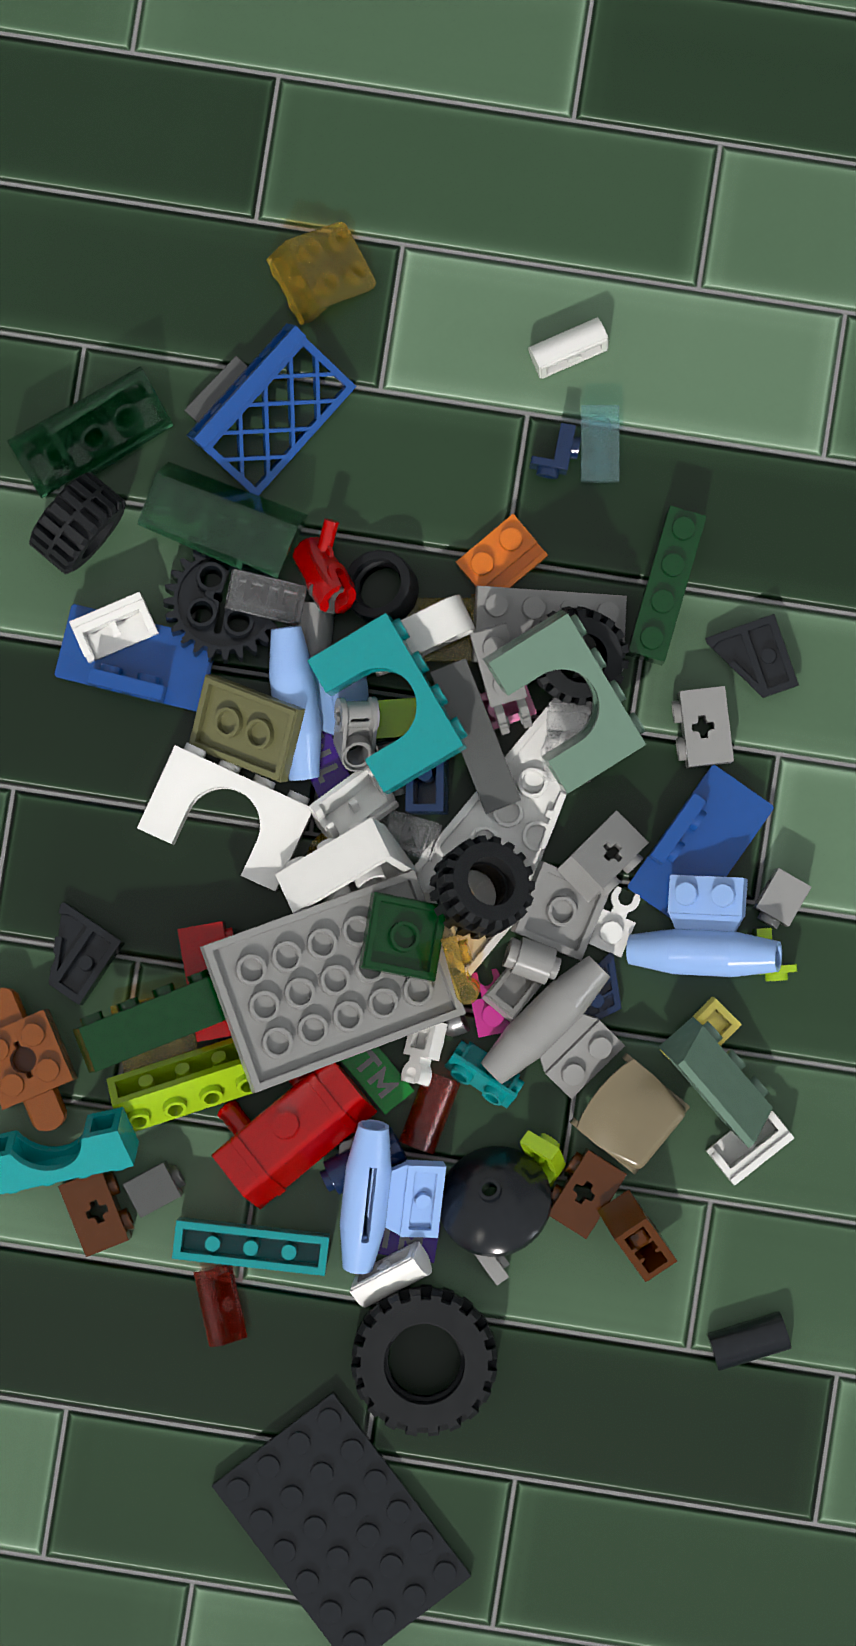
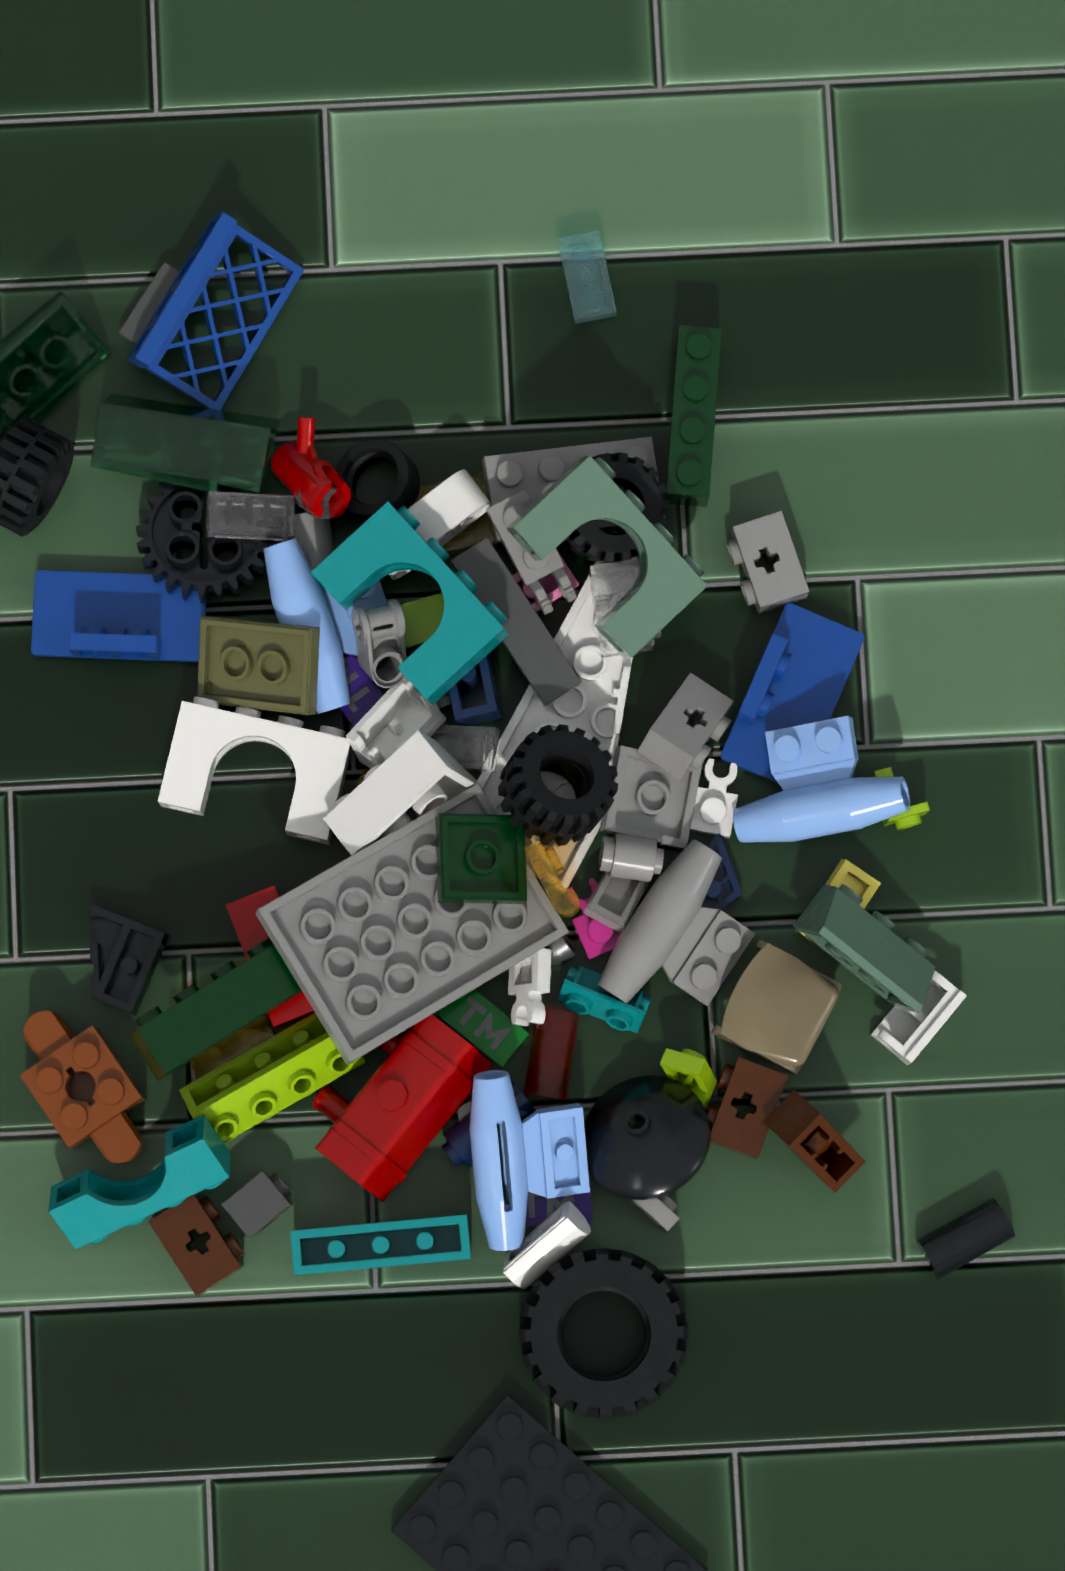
camera: 15 degrees left, 5 degrees down
white hinge [69,592,159,663] -> none
clear red brick [193,1264,247,1347] -> none
clear yellow bracket [266,222,376,325] -> none
orange plate [455,514,548,588] -> none
white brick [528,317,608,379] -> none
dark blue bracket [529,423,581,479] -> none
black wing [705,614,800,698] -> none
light grey brick [753,868,812,929] -> none

